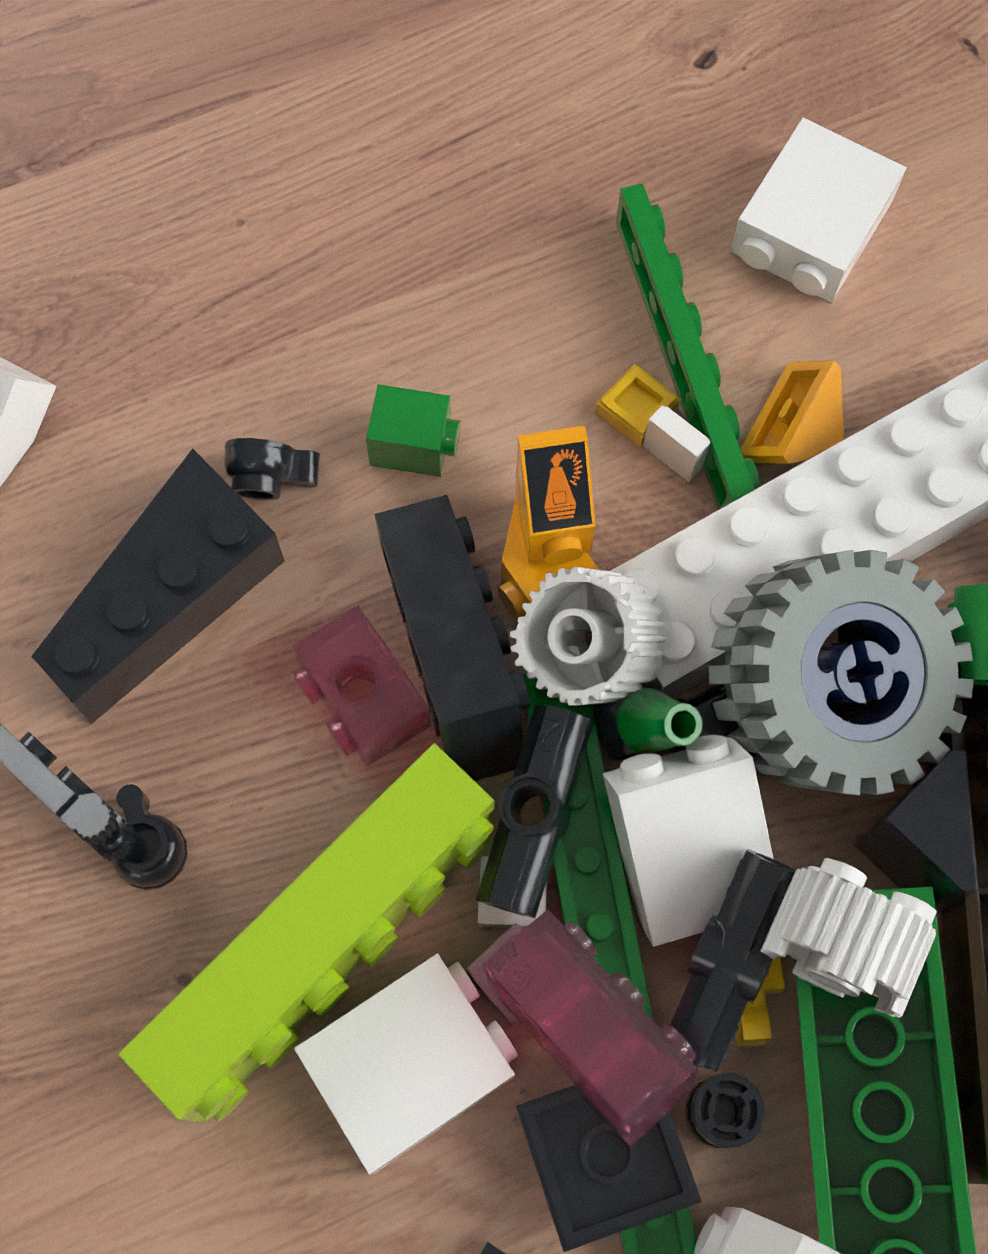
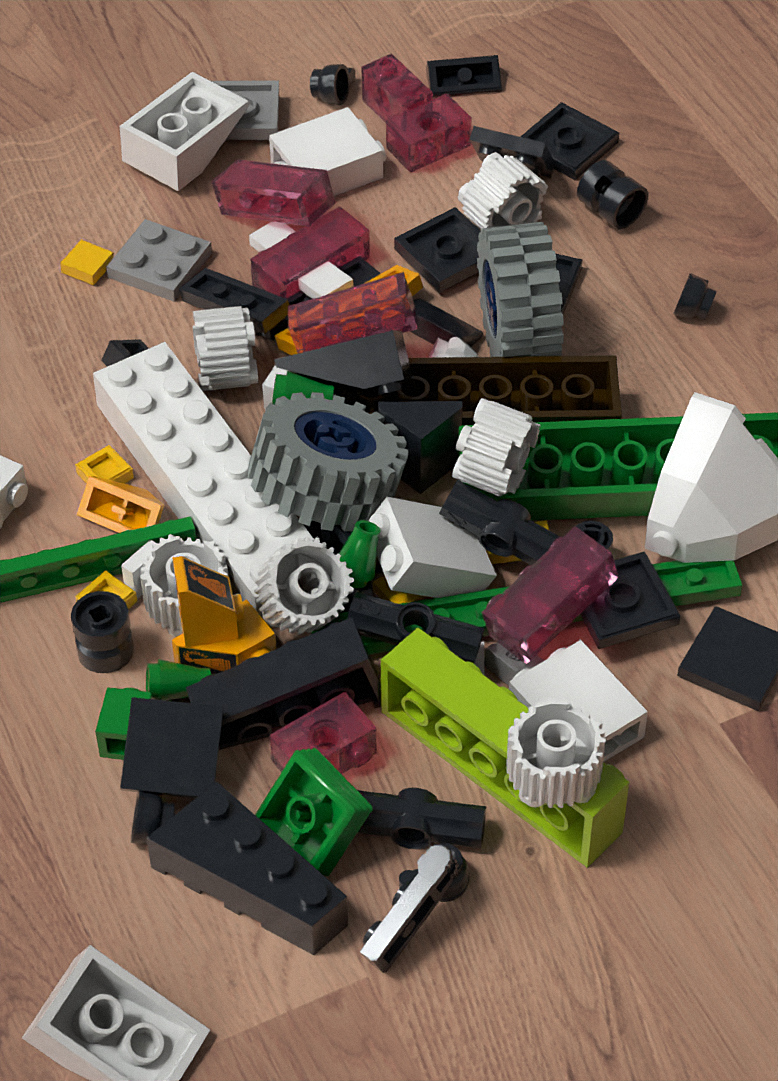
camera: 90 degrees left, 20 degrees down
none -> black wheel [71,591,134,673]
none -> yellow tile [75,445,134,484]
none -> black tile [120,697,224,798]
none -> white brick [140,534,228,636]
none -> green cone [146,659,211,701]
none -> green brick [255,748,372,876]
none -> black piece [357,788,486,849]
none -> white brick [507,696,605,808]

